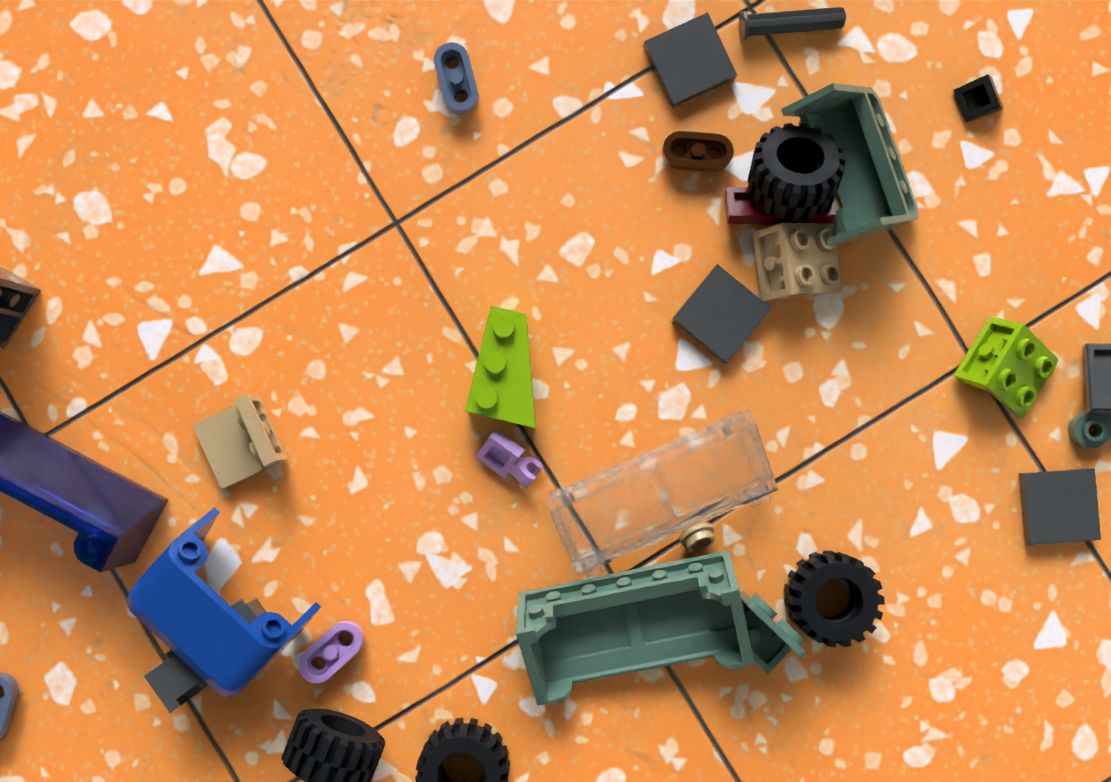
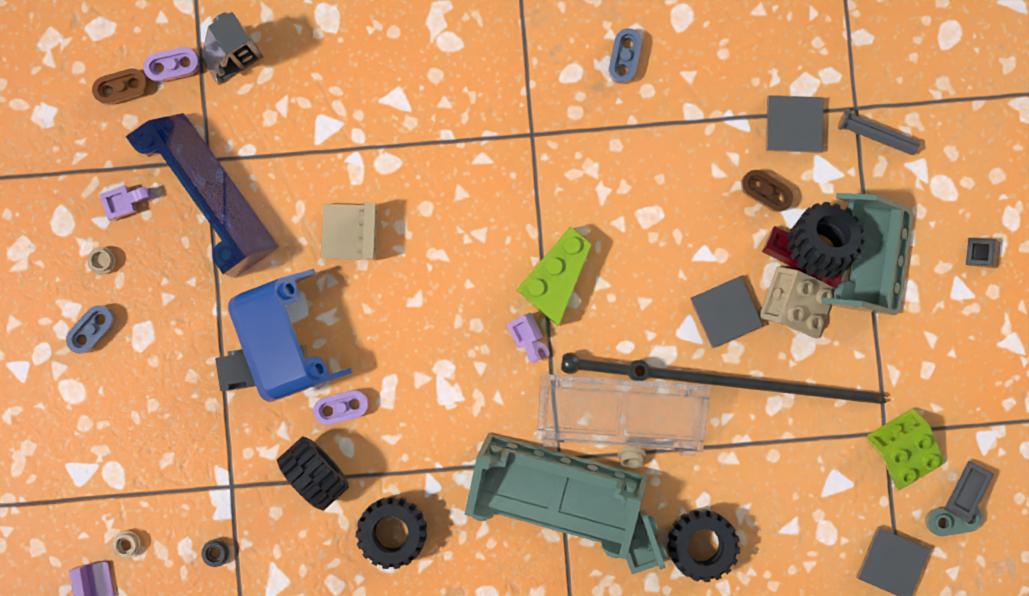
camera: 25 degrees right, 0 degrees up
none -> pearl dark grey bar [561,352,887,404]

